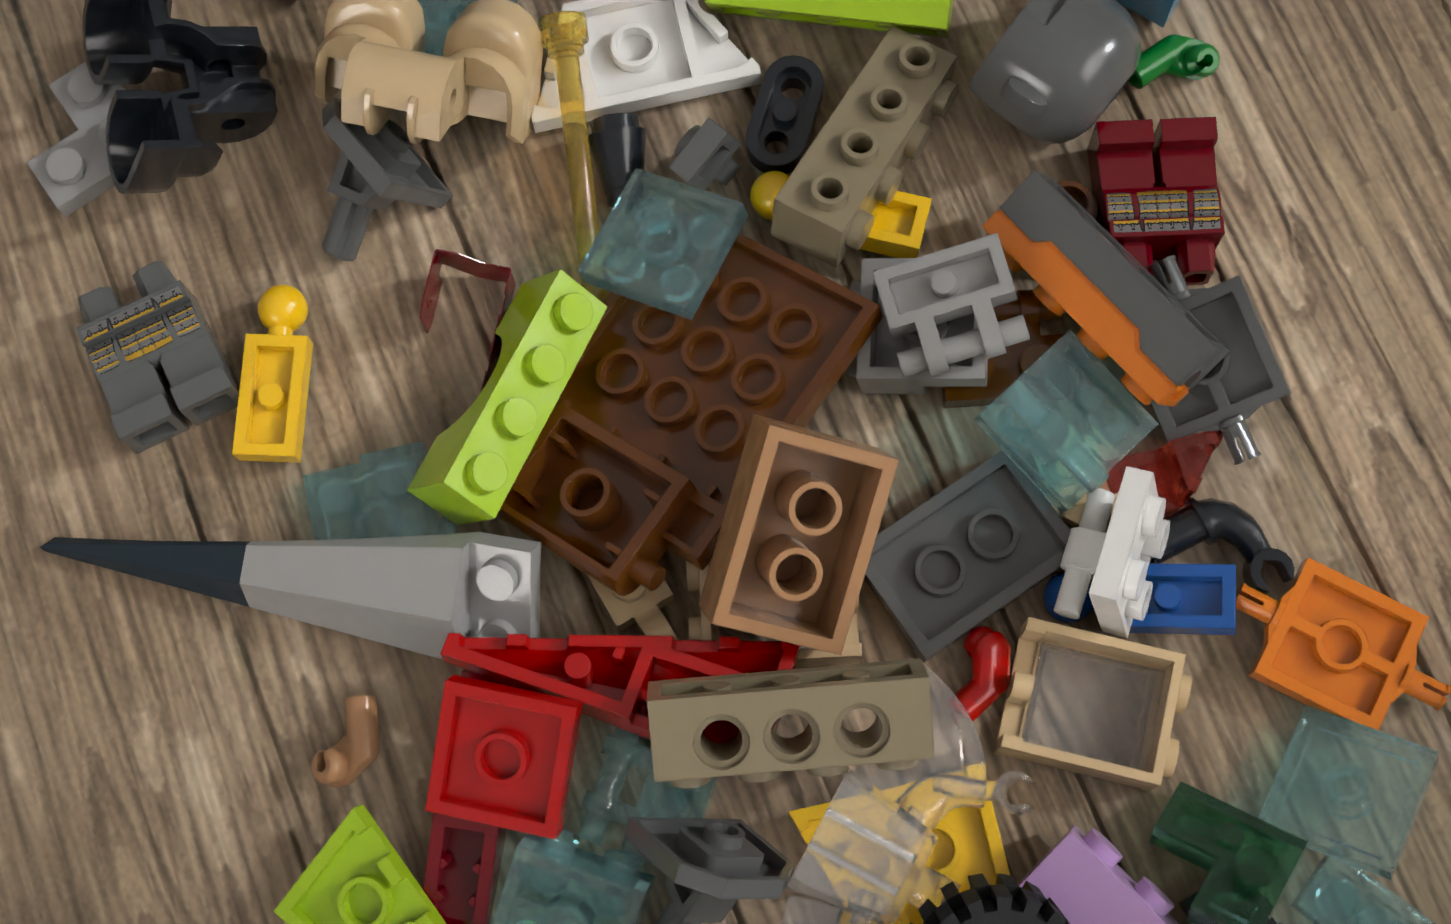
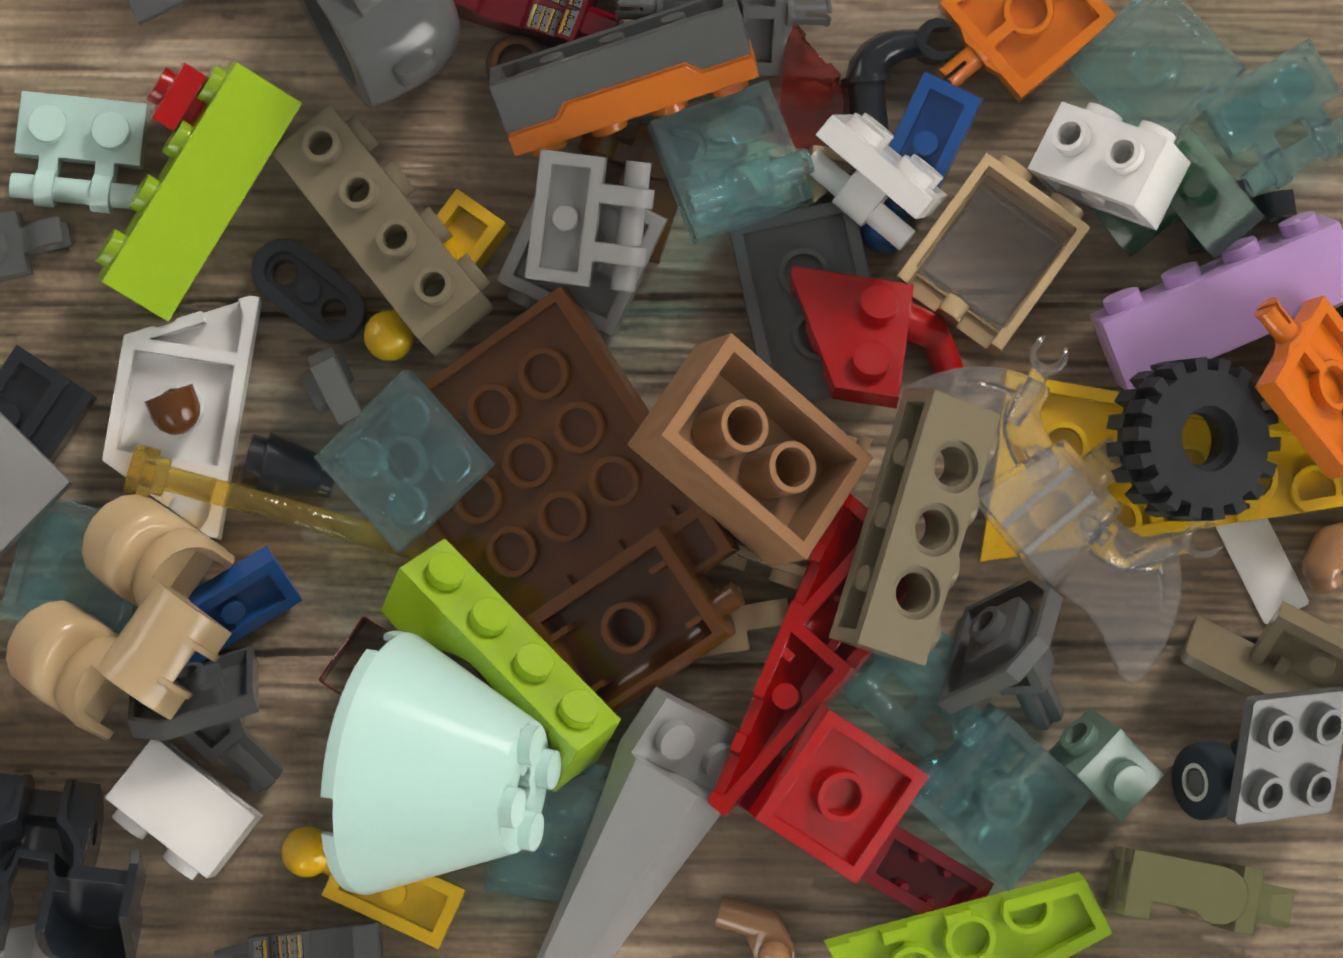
camera: 70 degrees left, 10 degrees up
none -> white brick [105,740,264,880]
none -> reddish brown hinge [144,383,201,435]
none -> blue plate [188,545,303,663]
none -> light aqua cone [320,631,561,895]
none -> red wing [789,266,914,409]
none -> white brick [1027,102,1191,231]

